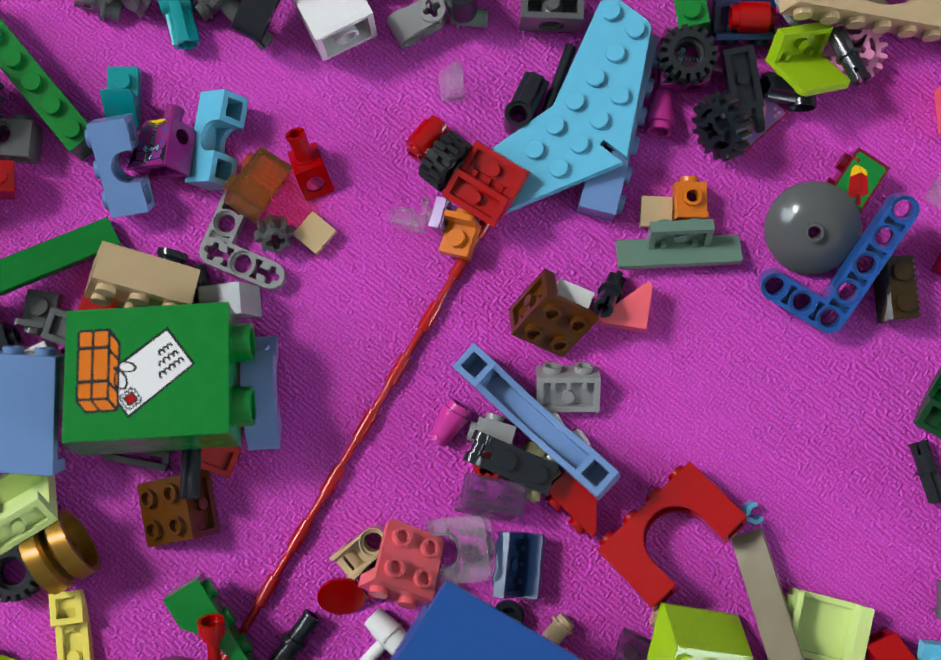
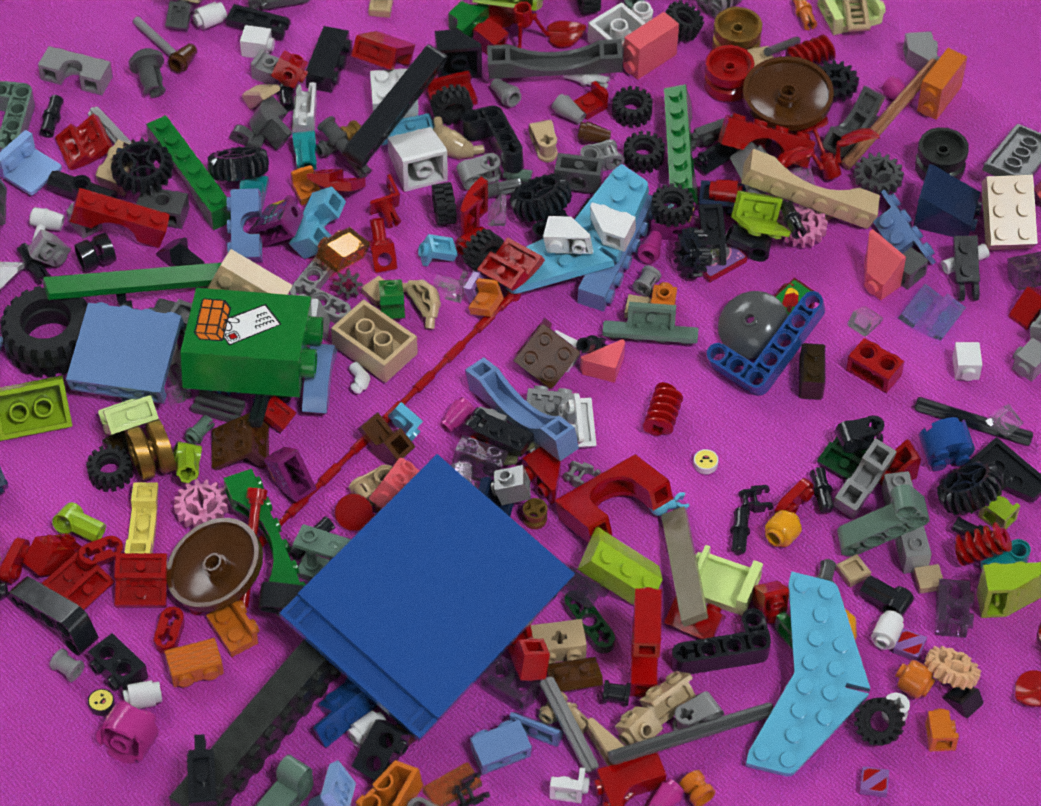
camera: 15 degrees right, 30 degrees down
none -> black slope [156,237,205,267]
none -> lime piece [173,441,202,483]
none -> bright pink gear [174,479,229,528]
none -> sand green pin [185,415,215,445]
none -> black gear [207,146,269,182]
none -> magenta torso [264,447,317,502]
none -> orange bracket [291,165,321,206]
none -> red slope [307,169,366,191]
none -> tan brick [331,299,418,383]
none -> white arm [349,362,370,394]
none -> reddish brown brick [357,412,416,465]
none -> red bracket [369,174,401,228]
none -> green brick [378,279,405,319]
none -> medium azure bracket [388,402,423,441]
none -> tan piece [402,279,441,329]
none -> medium azure bracket [418,234,457,266]
none -> black tyre [432,182,457,226]
none -> red slope [461,177,488,236]
none -> dark grey axle [488,178,522,198]
none -> light grey brick [491,465,531,505]
none -> black gear [510,173,572,222]
none -> pearl gold wheel [523,498,548,530]
none -> white slope [543,216,594,254]
none -> white bracket [559,393,596,448]
none -> light grey piece [563,461,601,488]
none -> white slope [590,202,636,252]
none -> light grey bush [632,265,661,297]
none -> red piece [643,382,683,436]
none -> tile [693,449,718,474]
none -> black axle [730,507,750,555]
none -> black piece [738,485,773,513]
none -> light orange head [765,510,802,548]
none -> red plate [775,478,814,514]

